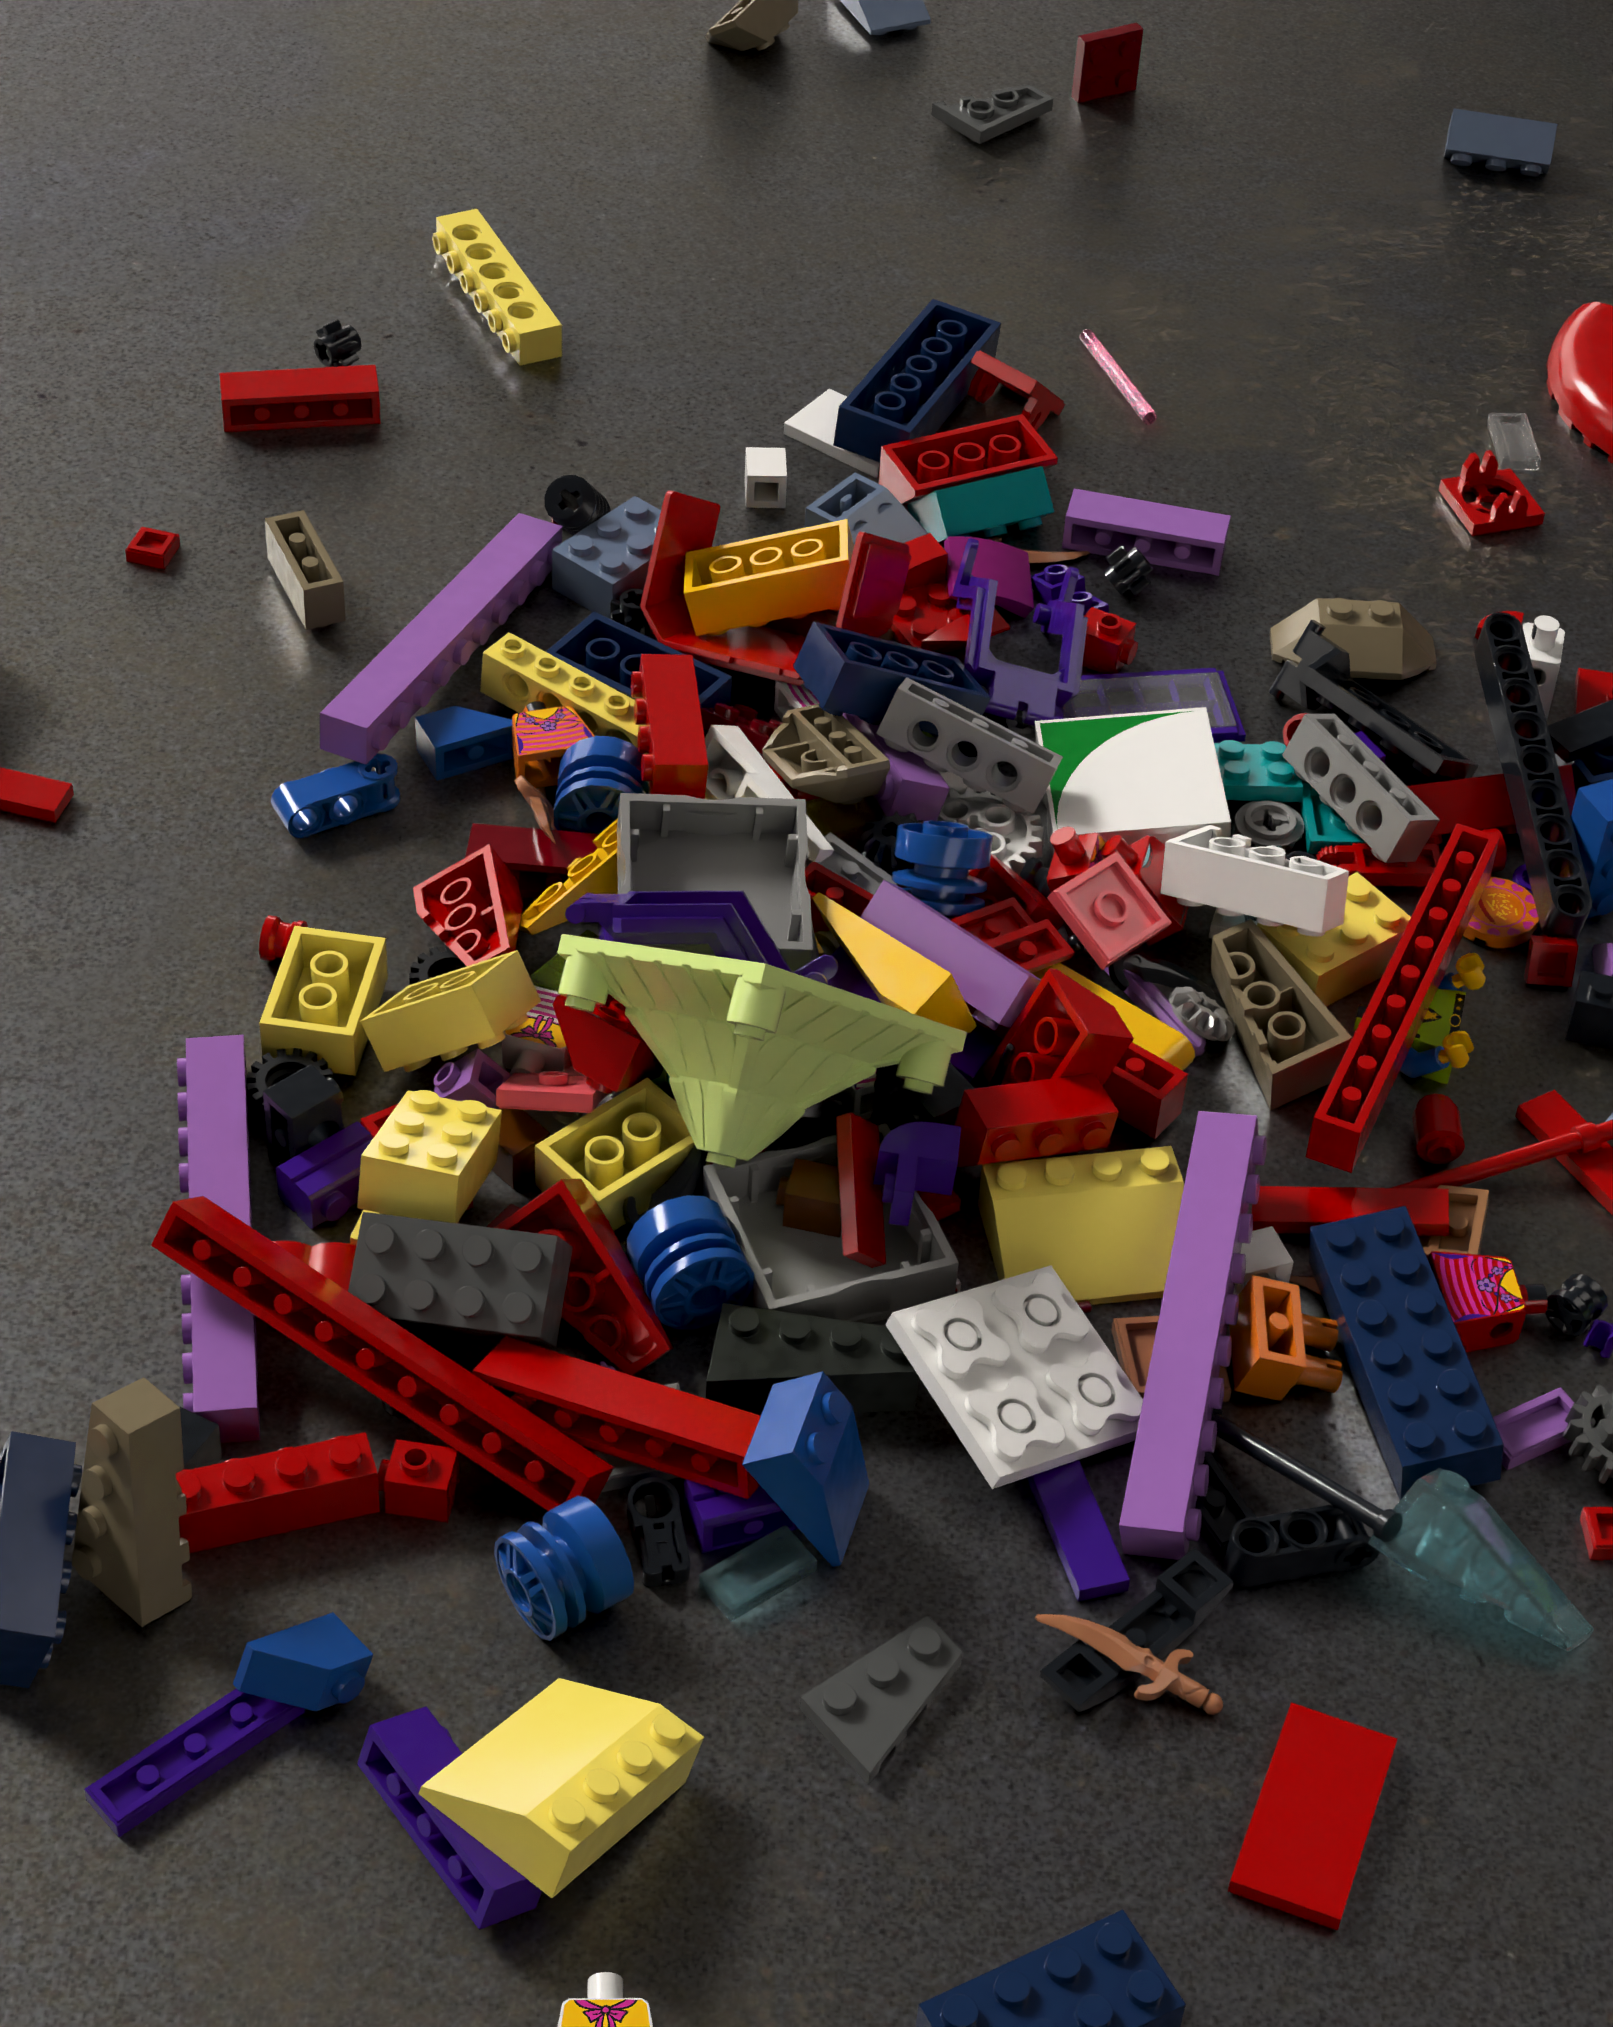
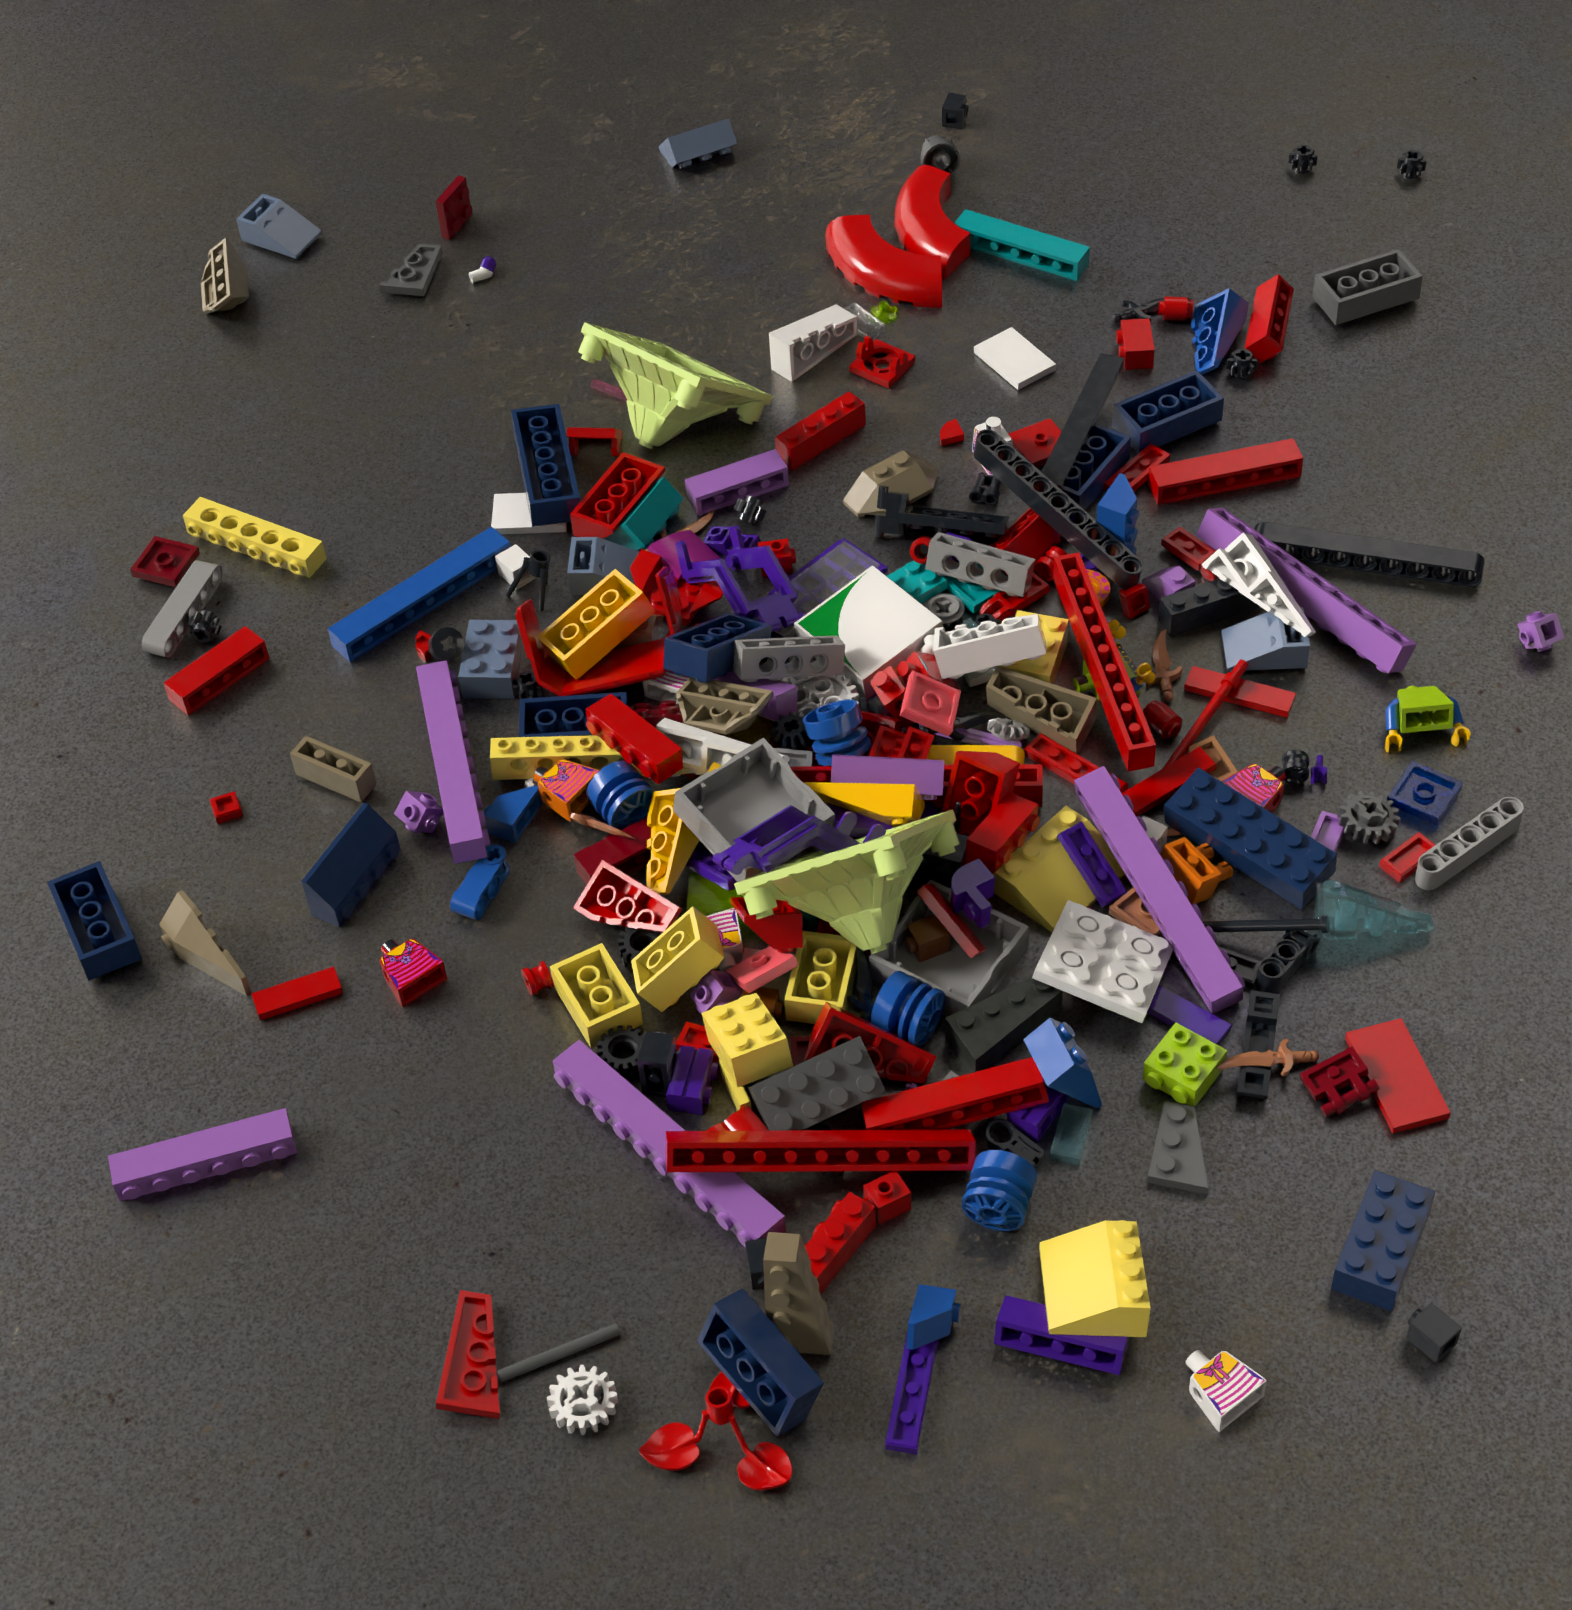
camera: 30 degrees left, 5 degrees up
none -> dark red plate [130,536,200,587]
none -> light grey beam [142,560,223,658]
none -> dark blue slope [301,803,400,927]
none -> blue brick [327,527,511,662]
none -> red torso [379,939,448,1007]
none -> medium lavender brick [394,791,443,834]
none -> arm [469,256,496,283]
none -> black plant [506,550,551,611]
none -> yellowish green piece [578,322,773,449]
none -> white wedge [769,304,857,382]
none -> red brick [775,391,866,471]
none -> clear neon green plant [869,301,898,325]
none -> black piece [969,472,1001,506]
none -> red tile [1024,733,1128,793]
none -> dark purple tile [1057,821,1127,908]
none -> lime brick [1142,1023,1227,1107]
none -> nougat piece [1146,629,1183,701]
none -> dark red plate [1300,1046,1380,1117]

